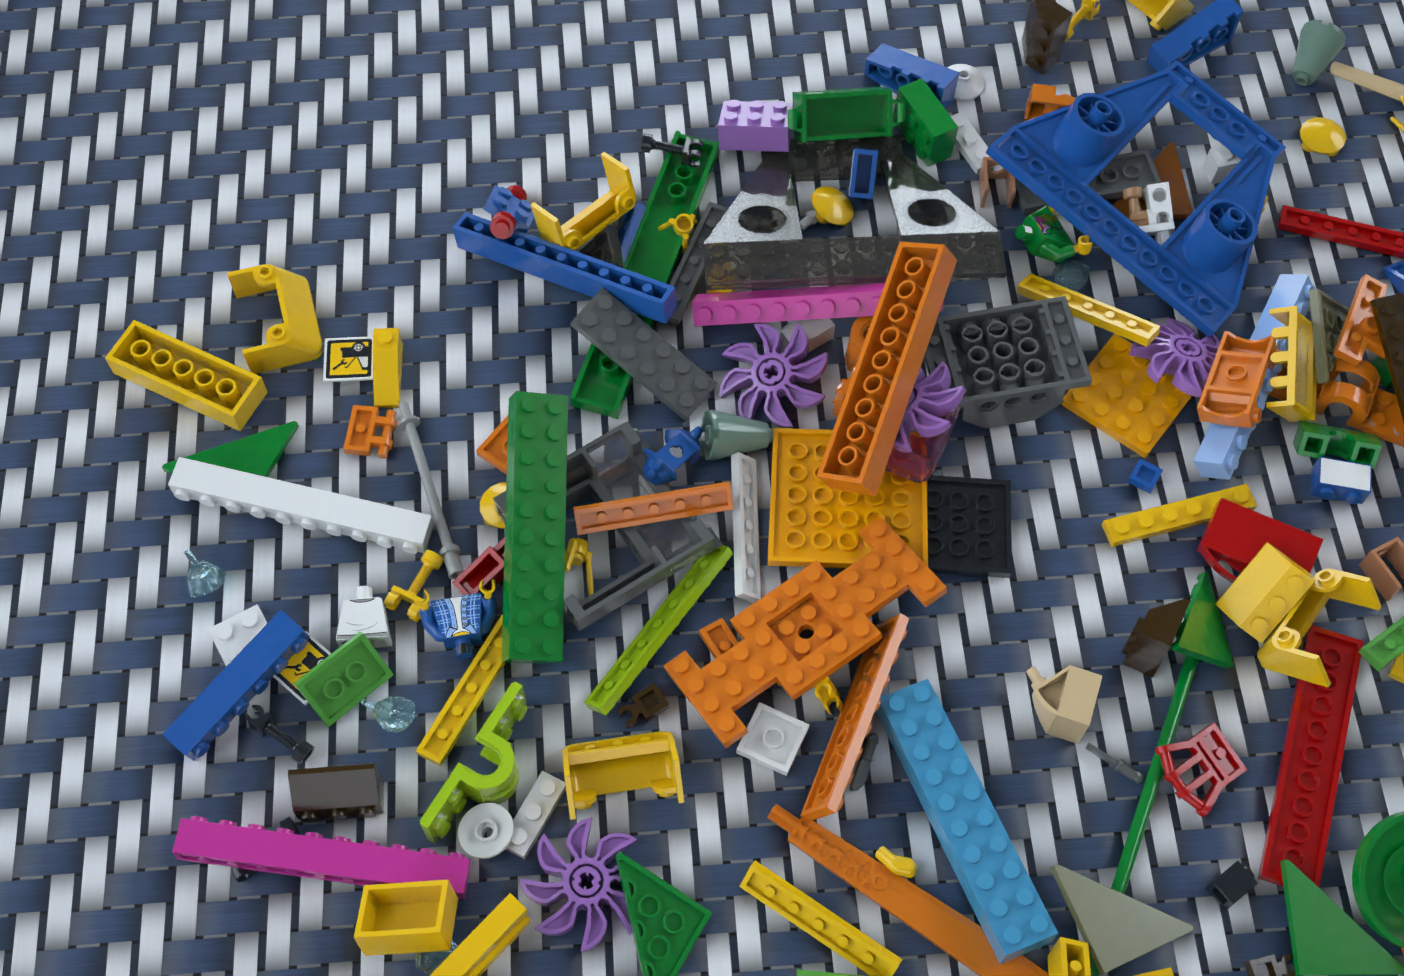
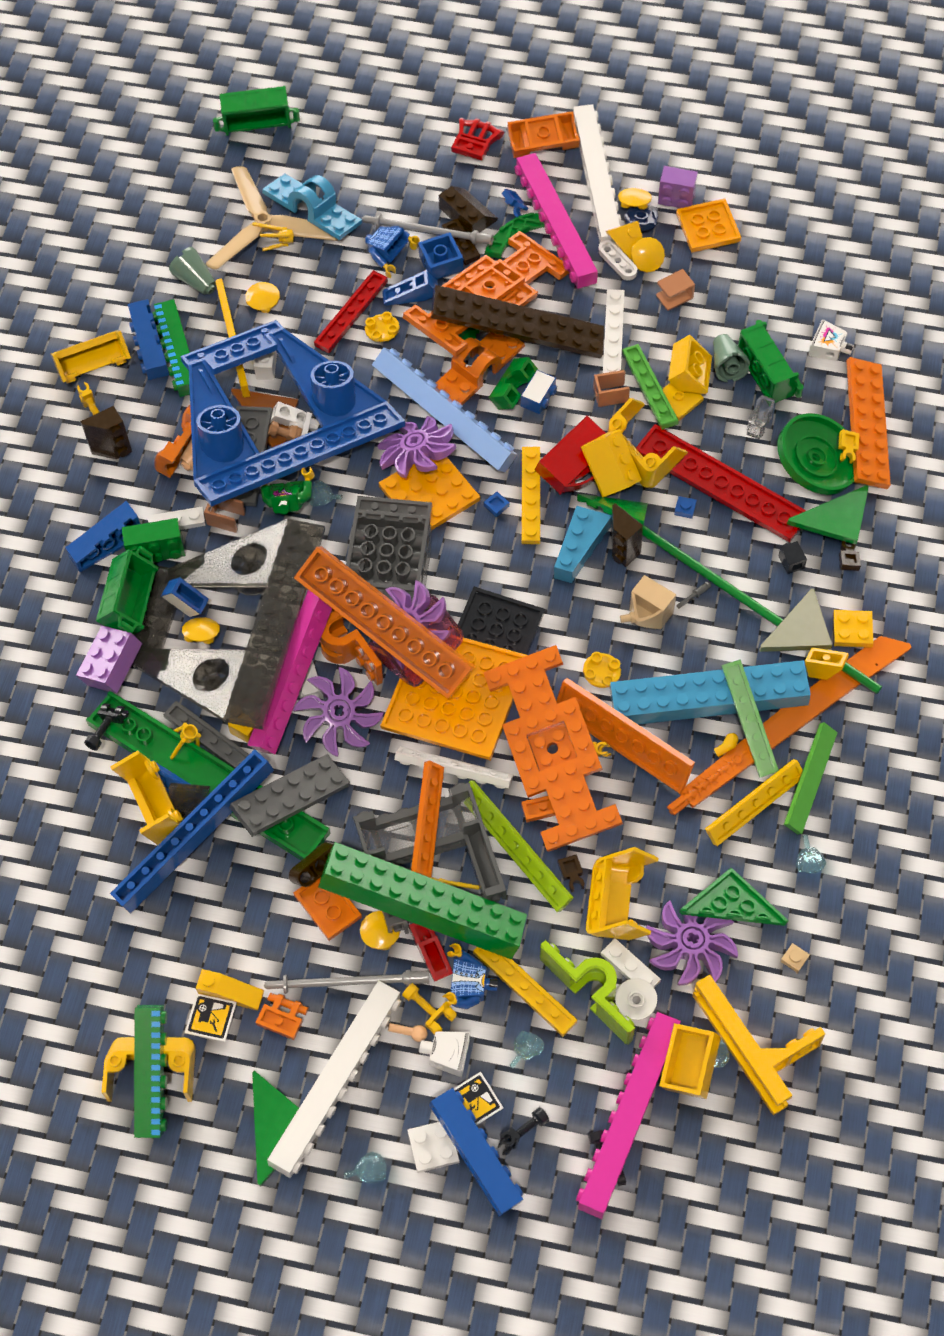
camera: 70 degrees left, 0 degrees up
yellow brick [105,320,268,431] -> none
dark brown slope [288,763,384,823] -> none
bright green plate [293,632,394,727] -> none
blue plate [483,185,534,239] -> none
blue piece [643,426,703,485] -> none
sand green cone [701,410,773,461] -> none
white plate [736,702,810,776] -> none
white dish [947,64,985,101] -> none
yellow plate [1017,273,1161,347] -> none
plate [1155,722,1247,817] -> none
orange piece [1197,331,1281,428] -> none
yellow window [1266,305,1317,422] -> none
olive tile [1309,288,1350,384] -> none
none -> green brick [134,1005,167,1138]
none -> green brick [152,299,190,397]
none -> yellow tile [215,279,250,398]
none -> dark brown beam [289,842,334,887]
none -> yellow dish [365,312,400,342]
none -> light nougat bar [388,1023,427,1042]
none -> dark azure wedge [554,506,612,583]
none -> yellow dish [583,652,621,688]
none -> blue plate [674,496,696,519]
none -> bright green tile [721,659,779,778]

